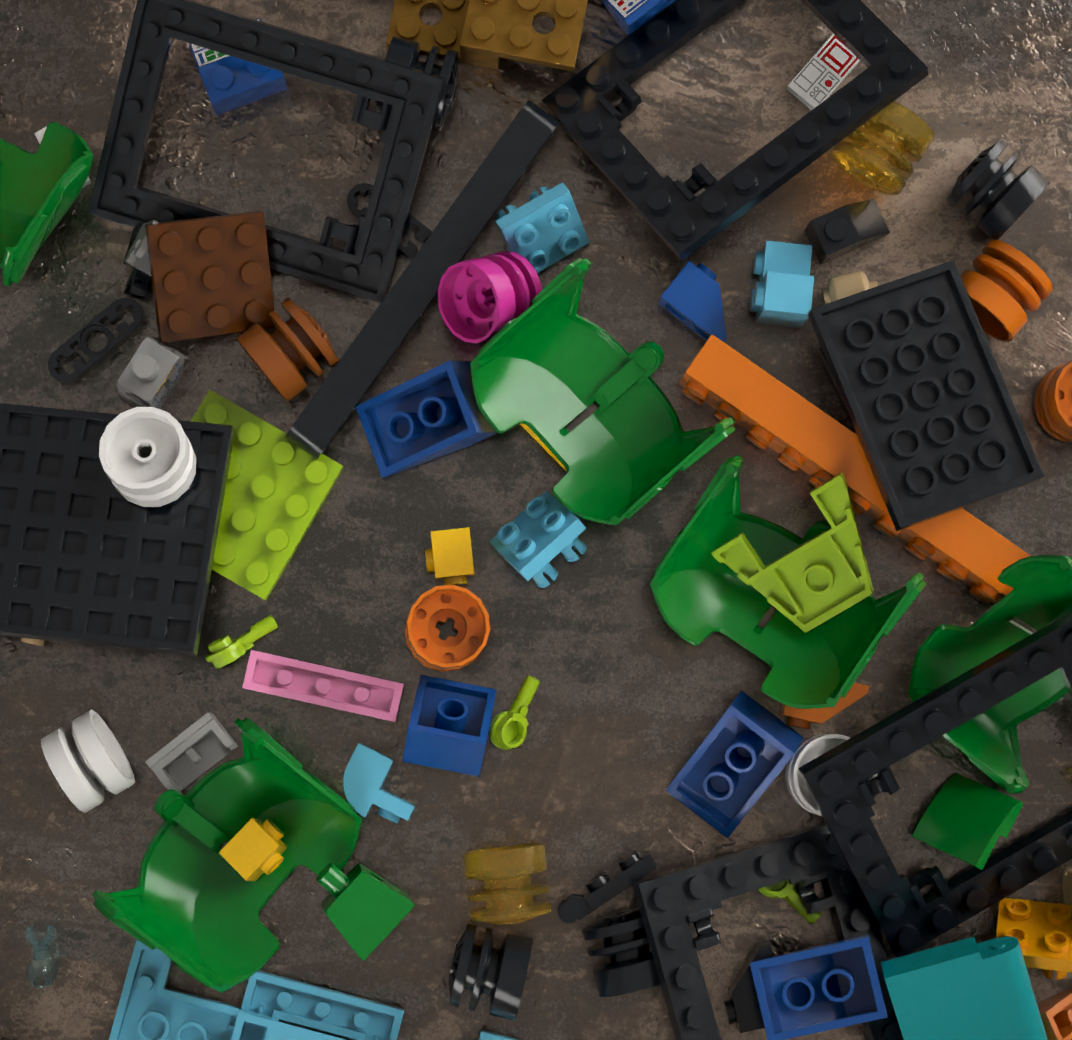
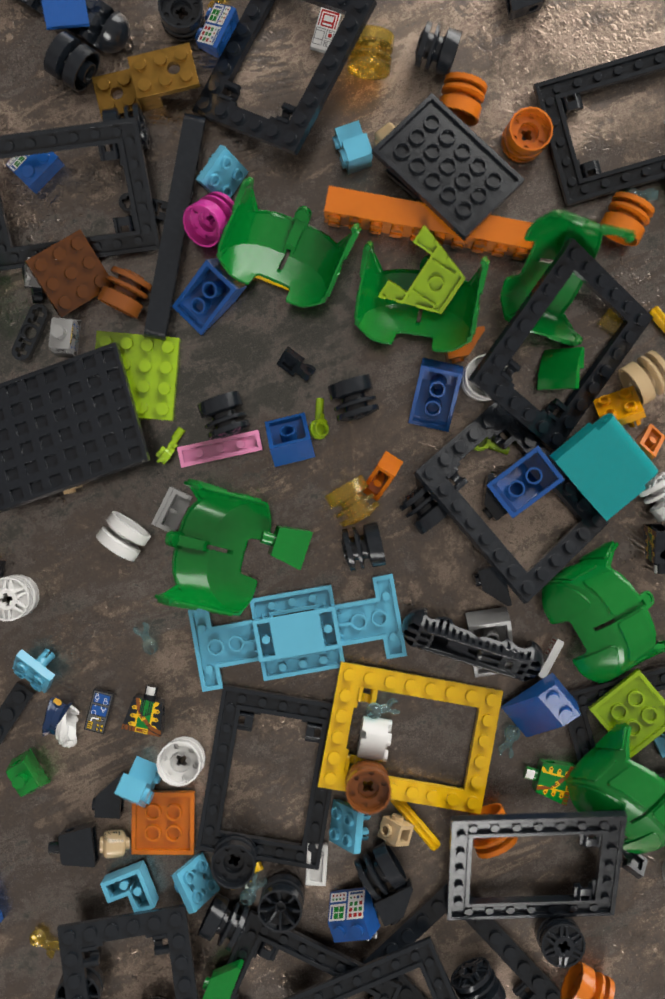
camera: 15 degrees left, 5 degrees up
white wheel [99,407,197,507] -> none
yellow brick [219,818,288,882] -> none
medium azure brick [343,743,416,824] -> none
orange wheel [404,585,490,672] -> none
yellow brick [425,527,475,586] -> none
medium azure plate [489,491,587,588] -> none
black hinge [558,850,657,924] -> none
blue slope [658,261,727,342] -> none
black slope [804,198,890,265] -> none
none -> black wheel [197,391,250,439]
none -> black plate [277,346,316,381]
none -> black wheel [328,374,379,422]
none -> orange slope [360,451,403,502]

